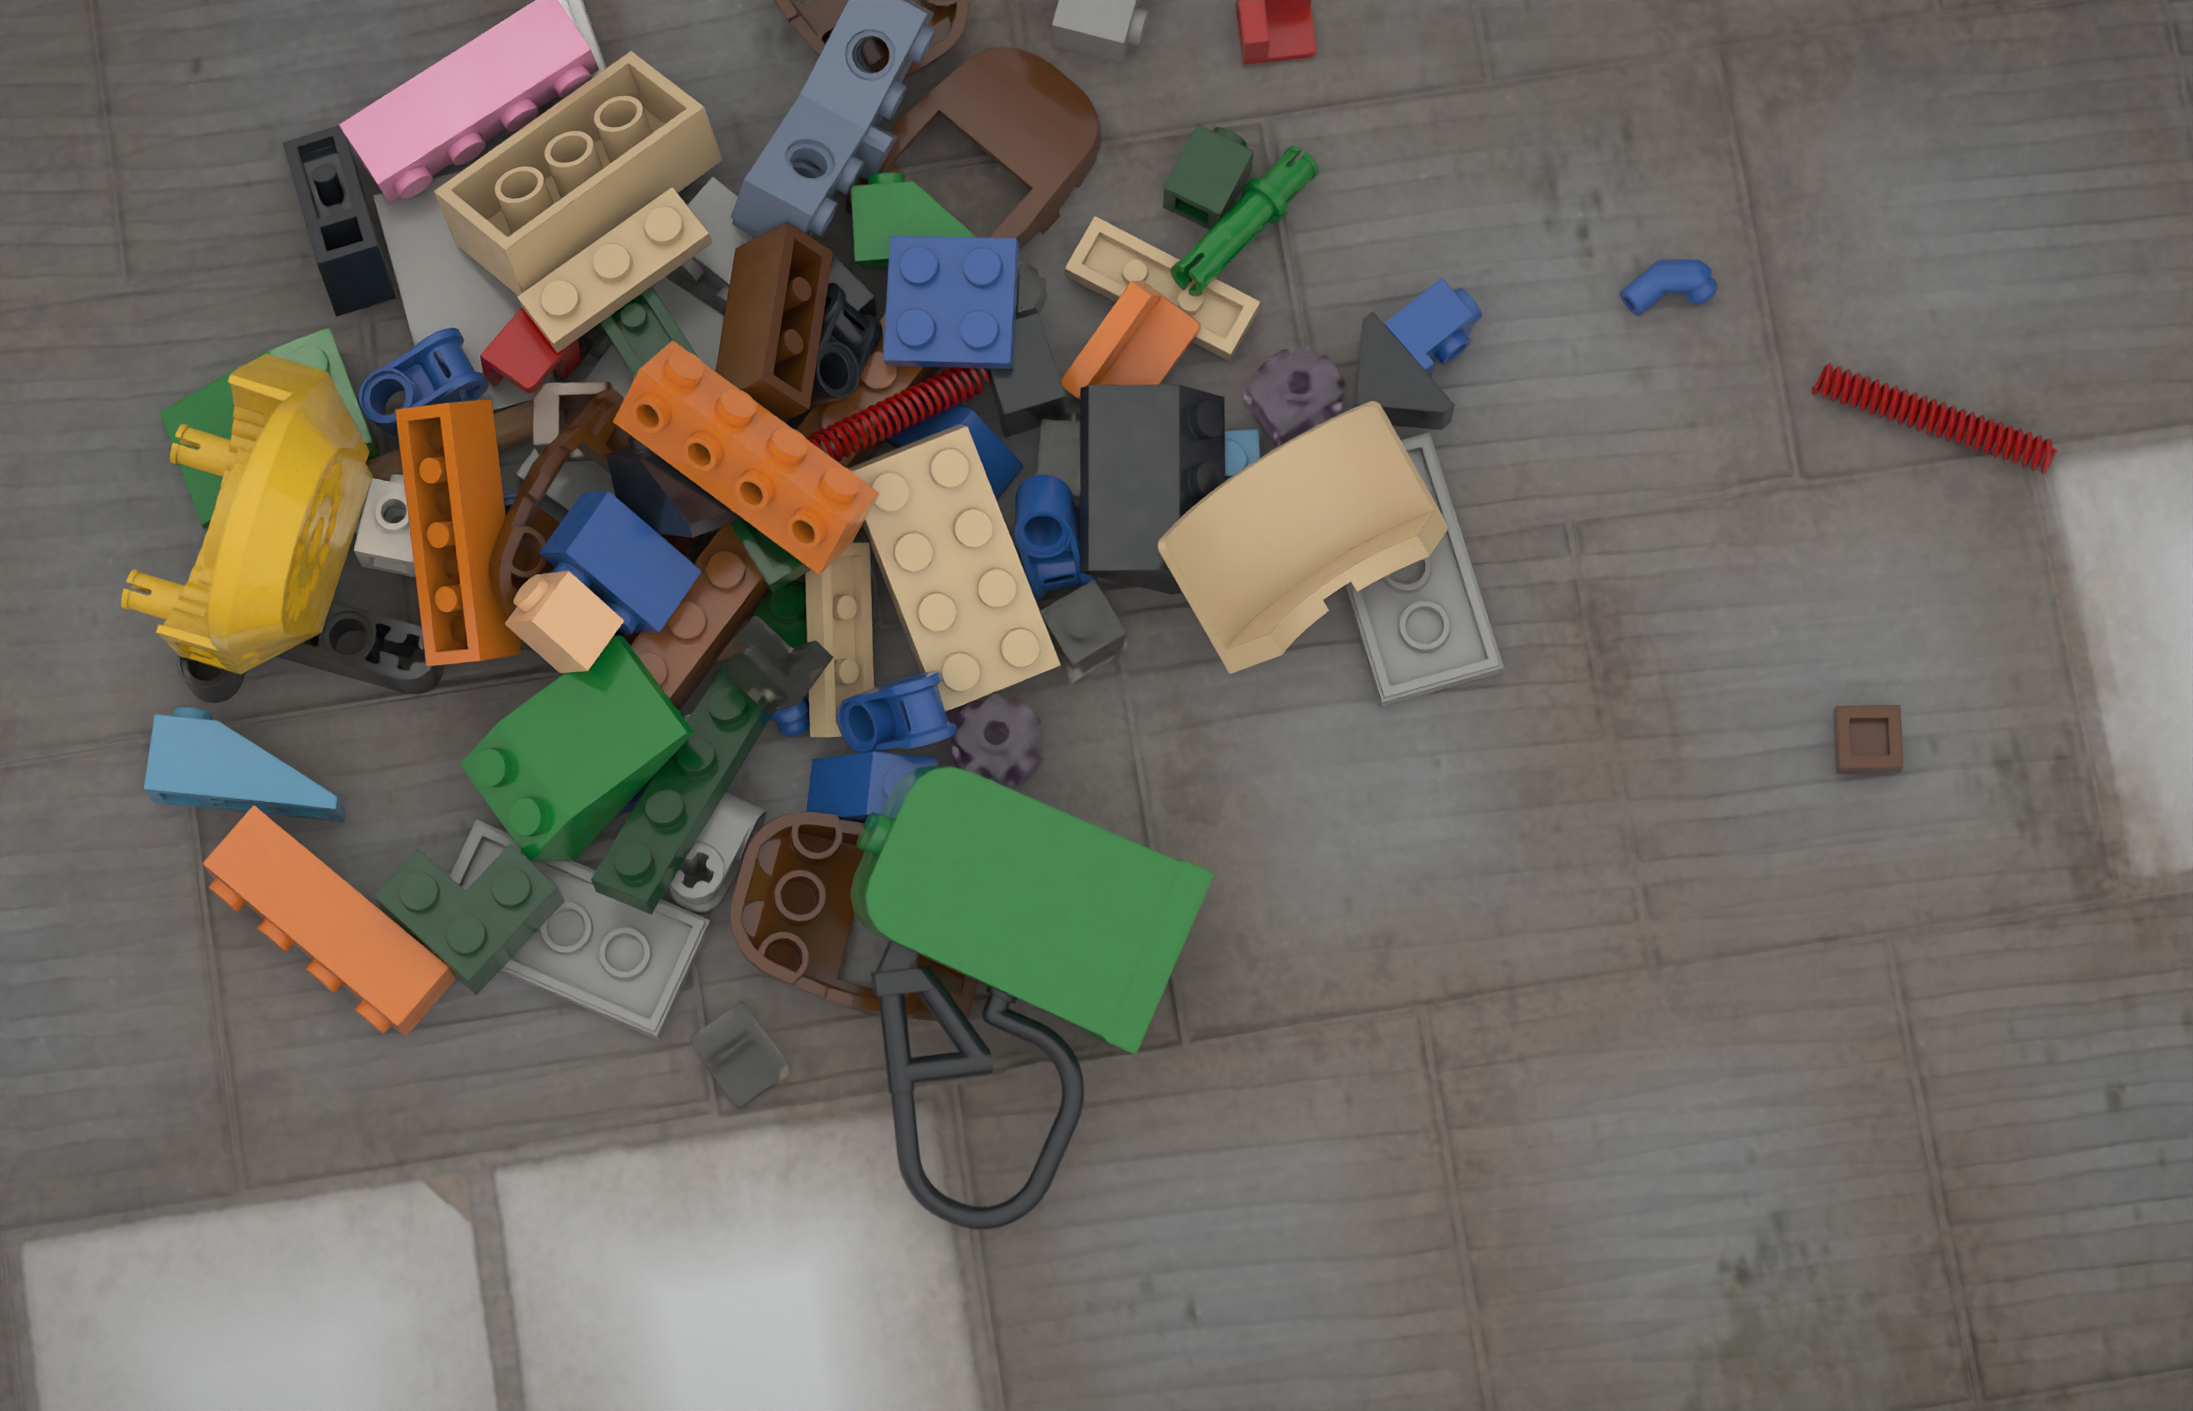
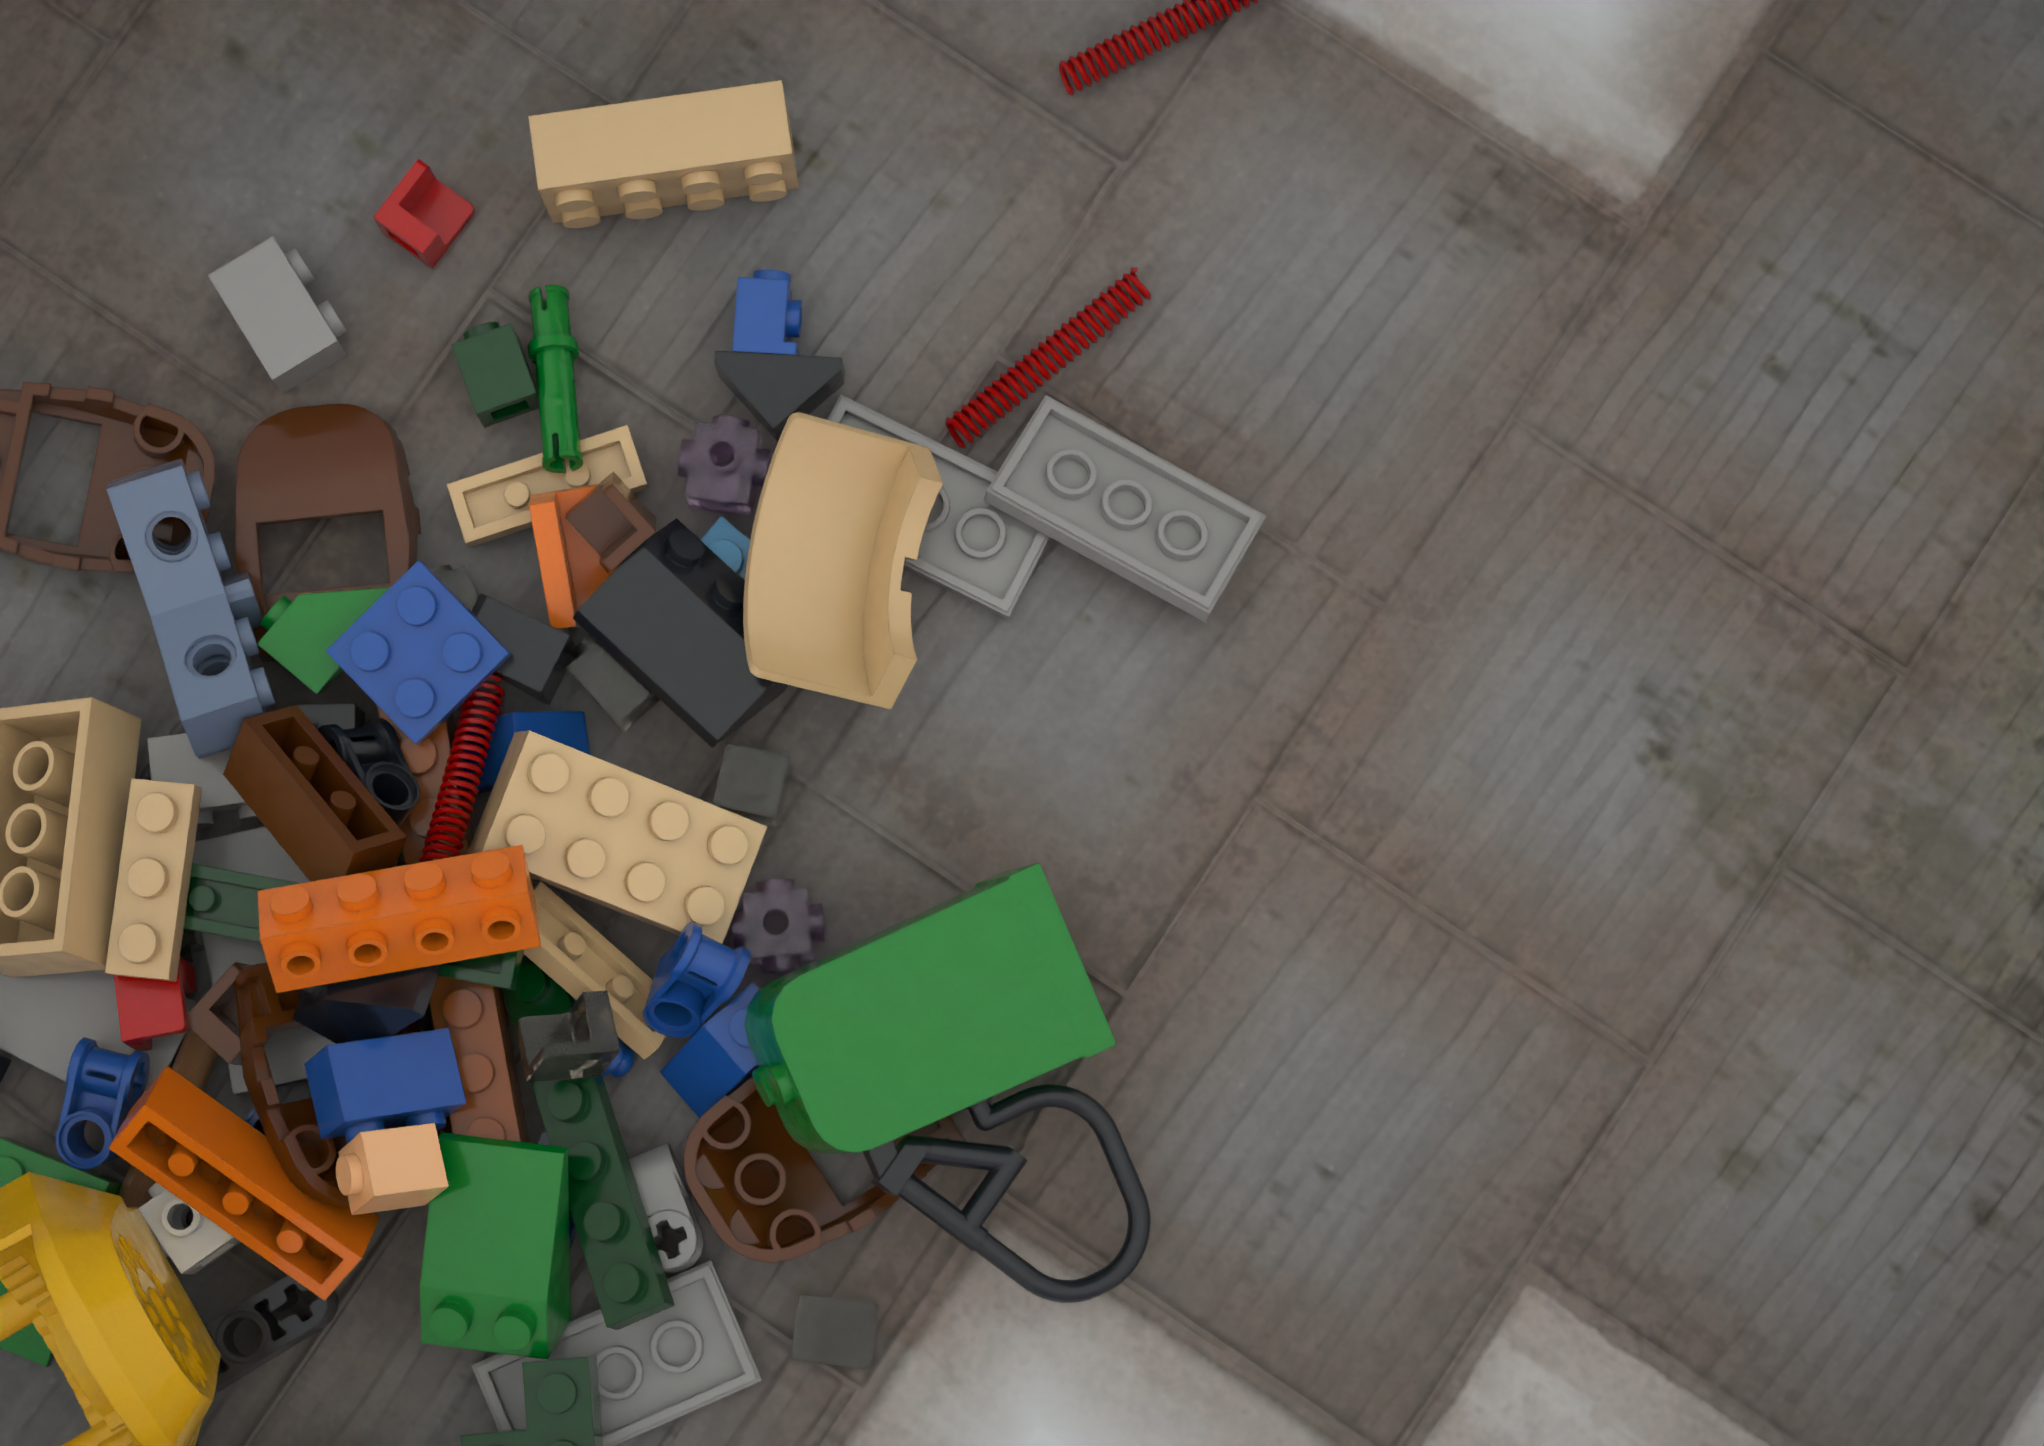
camera: 45 degrees left, 5 degrees up
blue piece [1014,475,1097,600] -> none
blue arm [1619,259,1717,316] -> none
reddish brown plate [1833,705,1903,774] -> none
none -> tan brick [528,80,799,228]
none -> reddish brown panel [565,471,656,573]
none -> red piece [945,267,1151,448]
none -> light grey tile [983,395,1266,623]

